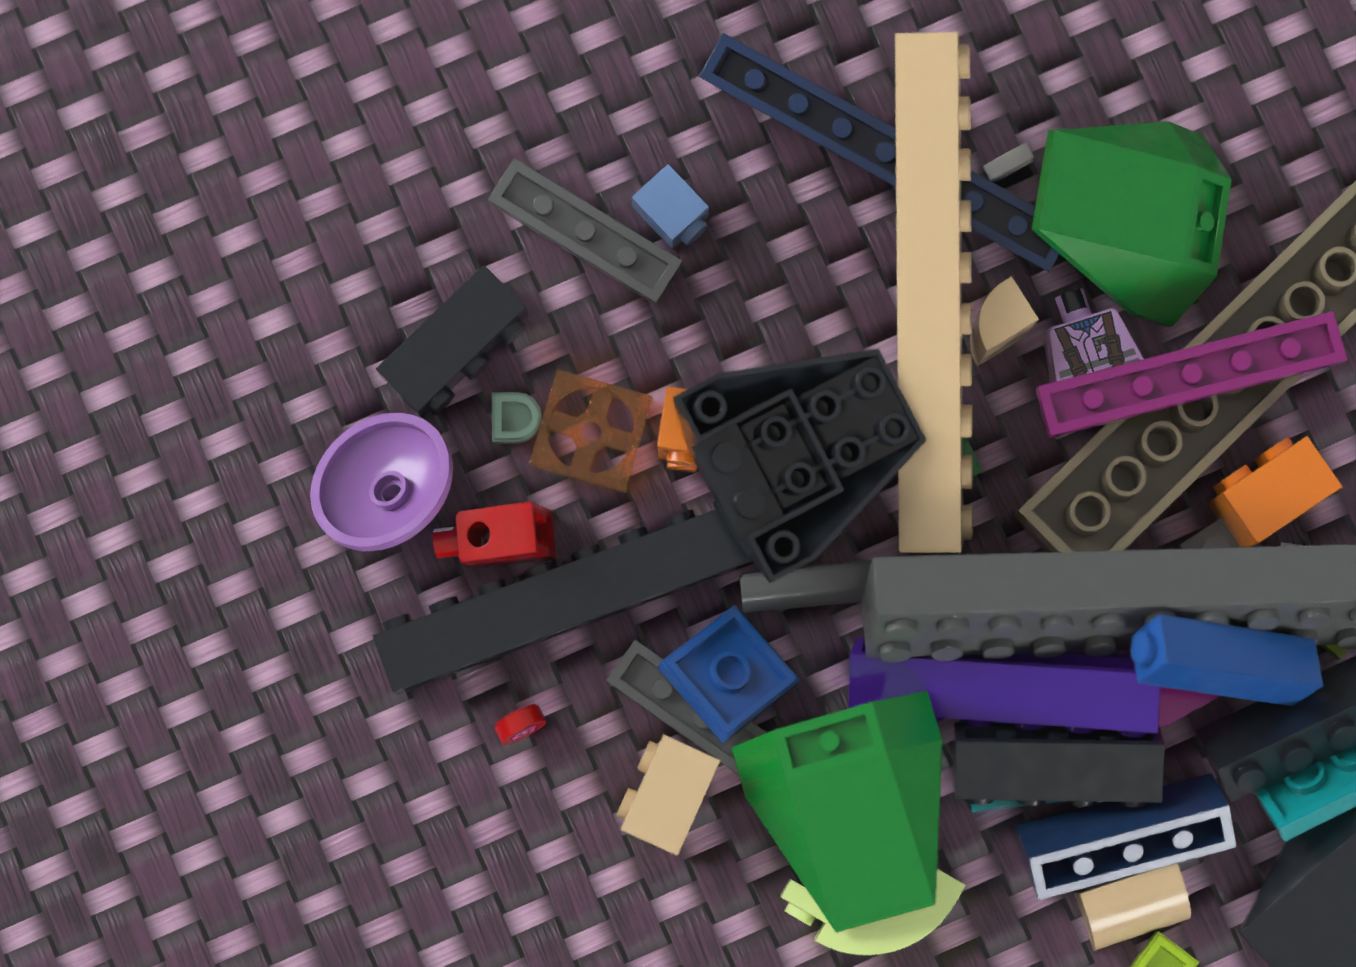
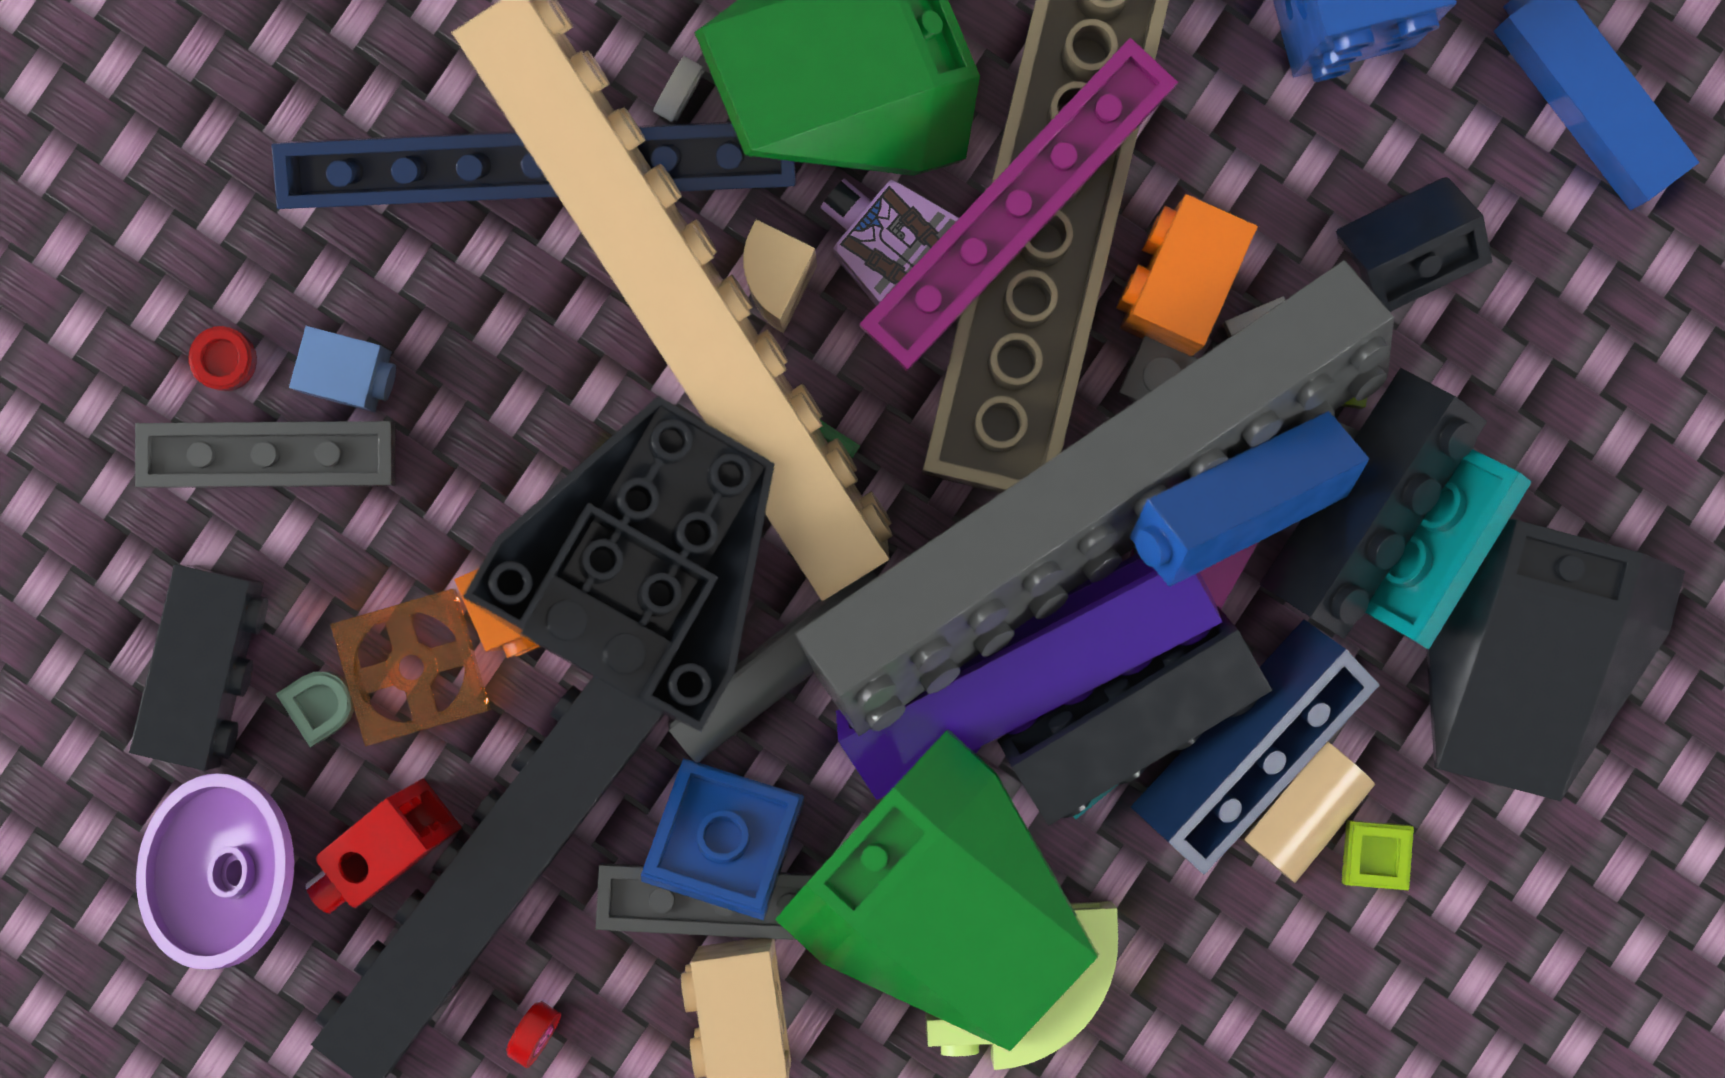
camera: 35 degrees left, 5 degrees up
none -> red tile [188,326,257,391]

